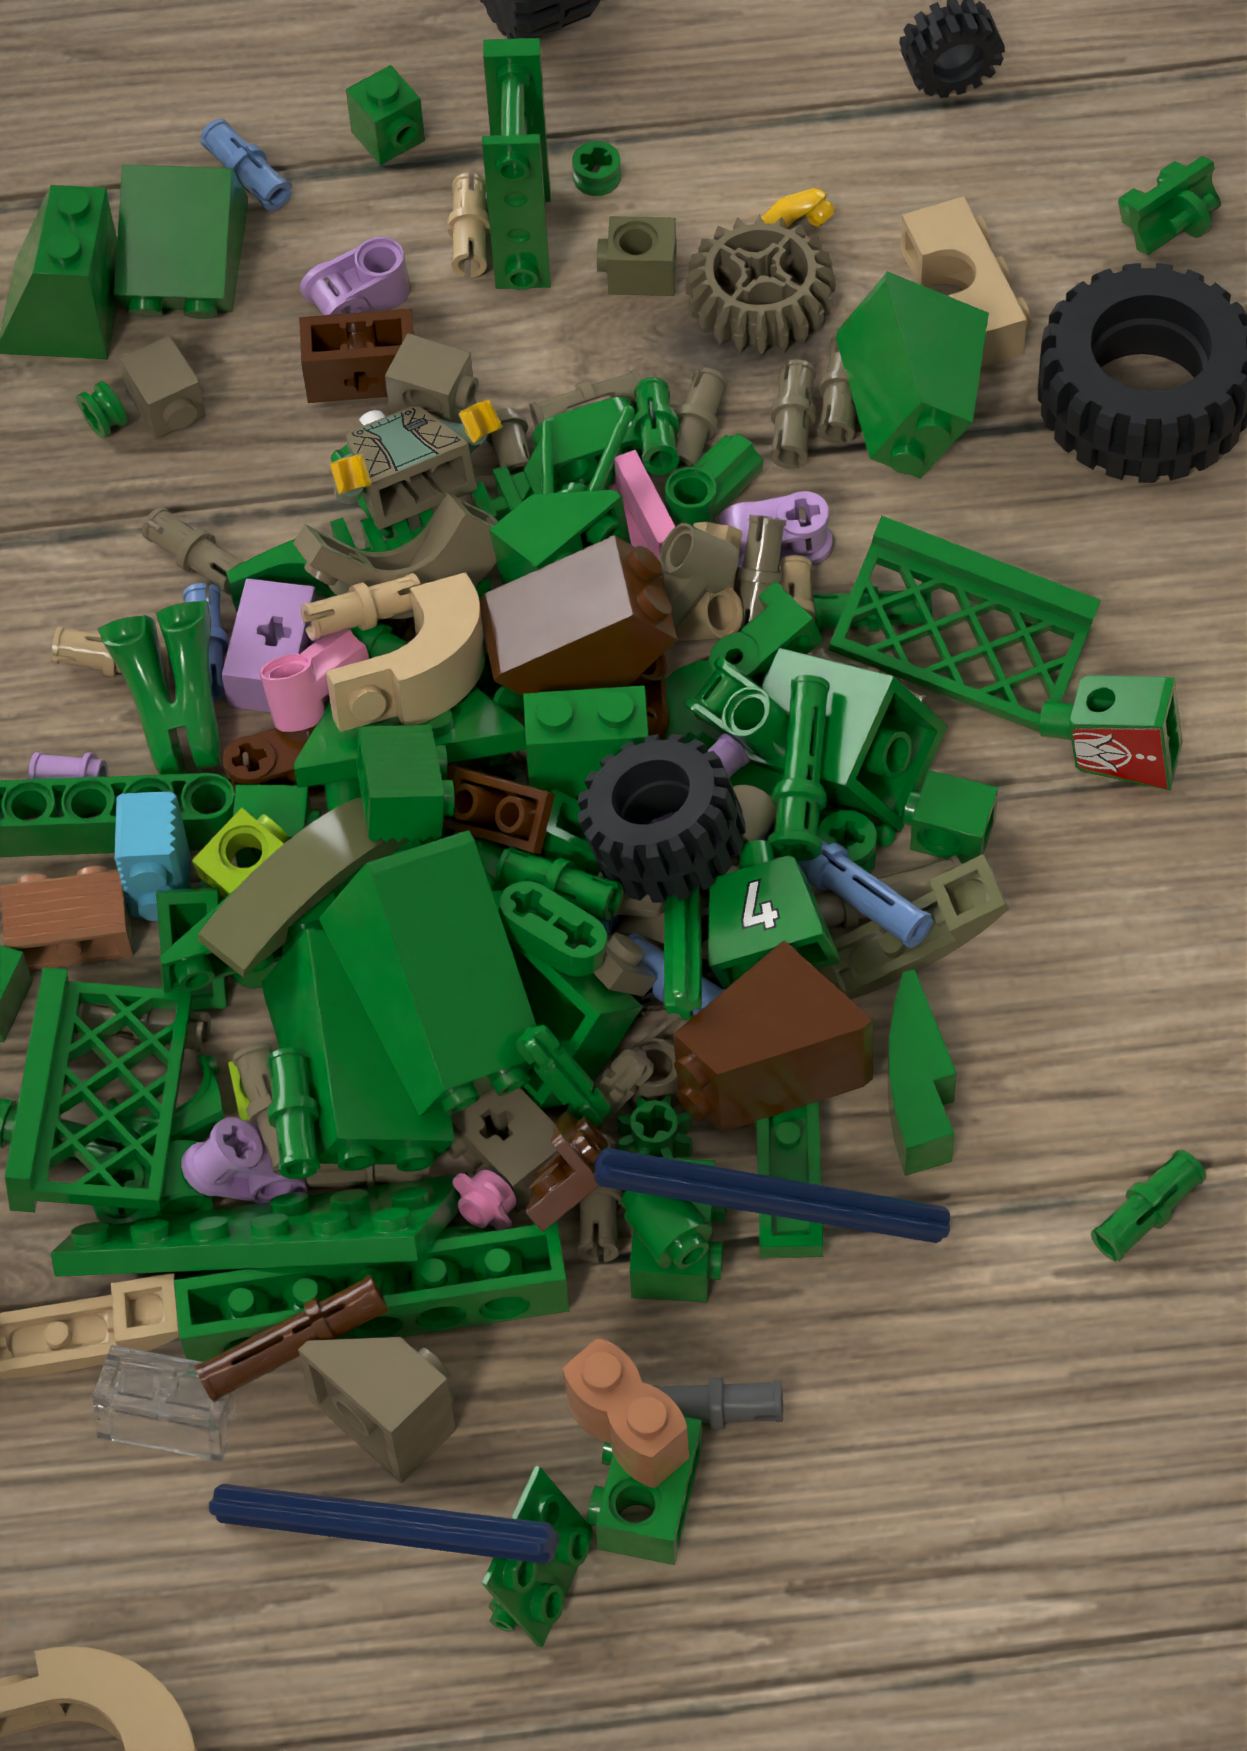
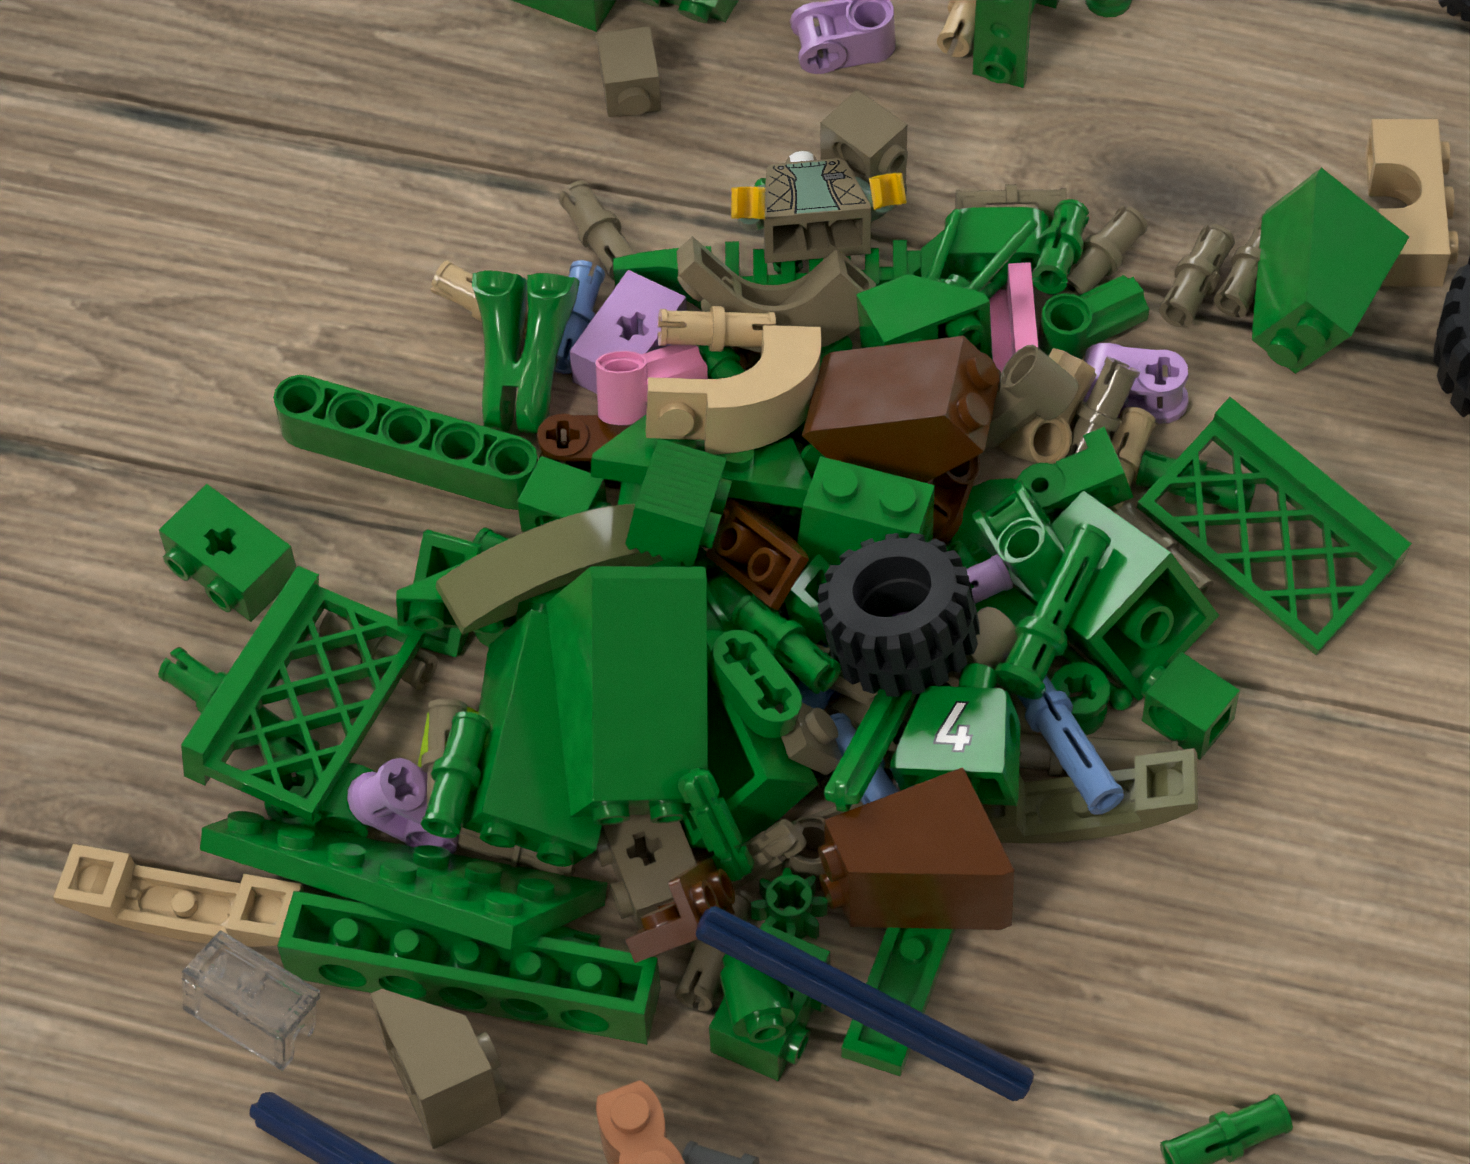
camera: 20 degrees right, 0 degrees up
nougat brick [0,866,133,972] -> none
lavender pin [28,752,108,779] -> none
green bush [76,381,128,438] -> none
green helmet [106,1053,225,1147] -> none
medium azure brick [115,792,192,921] -> none
lime brick [192,808,289,899] -> none
reddish brown pin [195,1275,389,1403] -> none
reddish brown brick [299,308,415,403] -> none
bright pink plate [452,1170,516,1231] -> none
dark tan pin [486,408,532,475] -> none
olive brick [597,216,677,296] -> none
dark tan gear [686,214,836,356] -> none
yellow arm [761,187,835,229] -> none
green slope [887,969,957,1176] -> none
green torso [1040,675,1183,791] -> none

